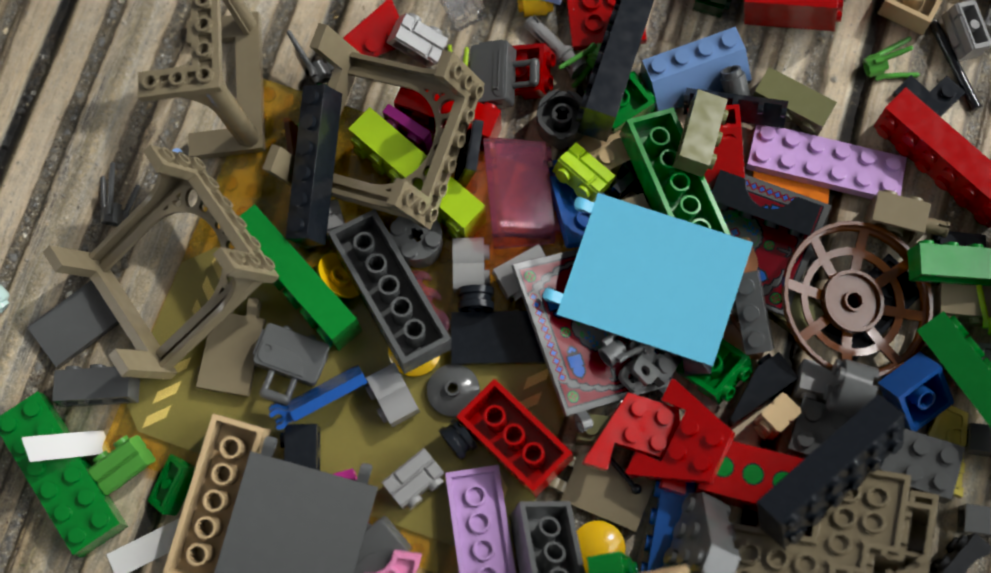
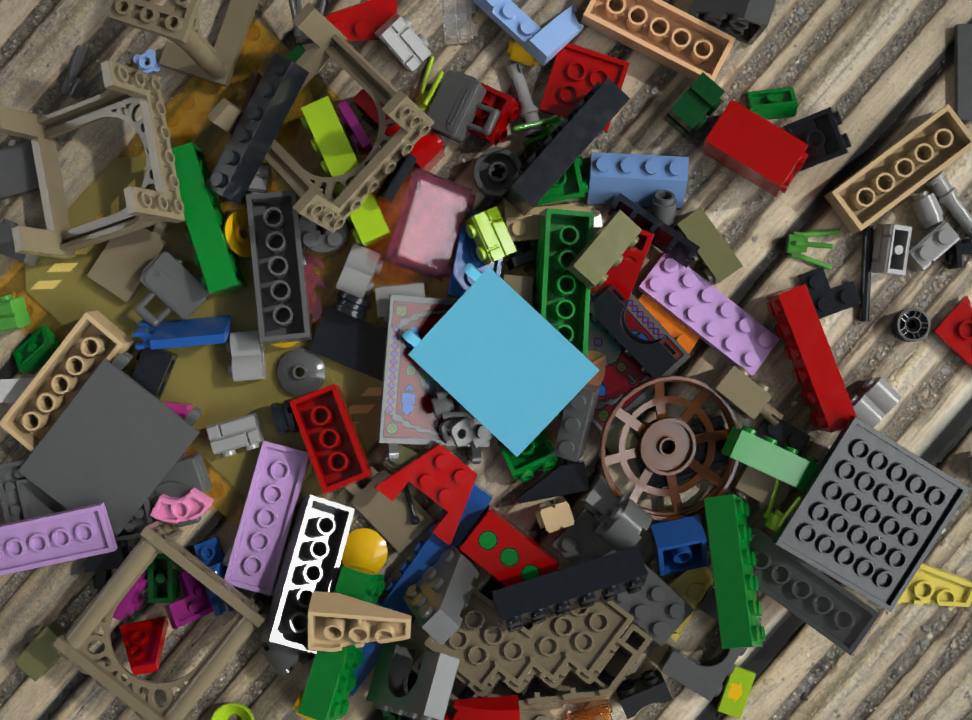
camera: 25 degrees right, 15 degrees up
red wing [625,378,736,484] -> none

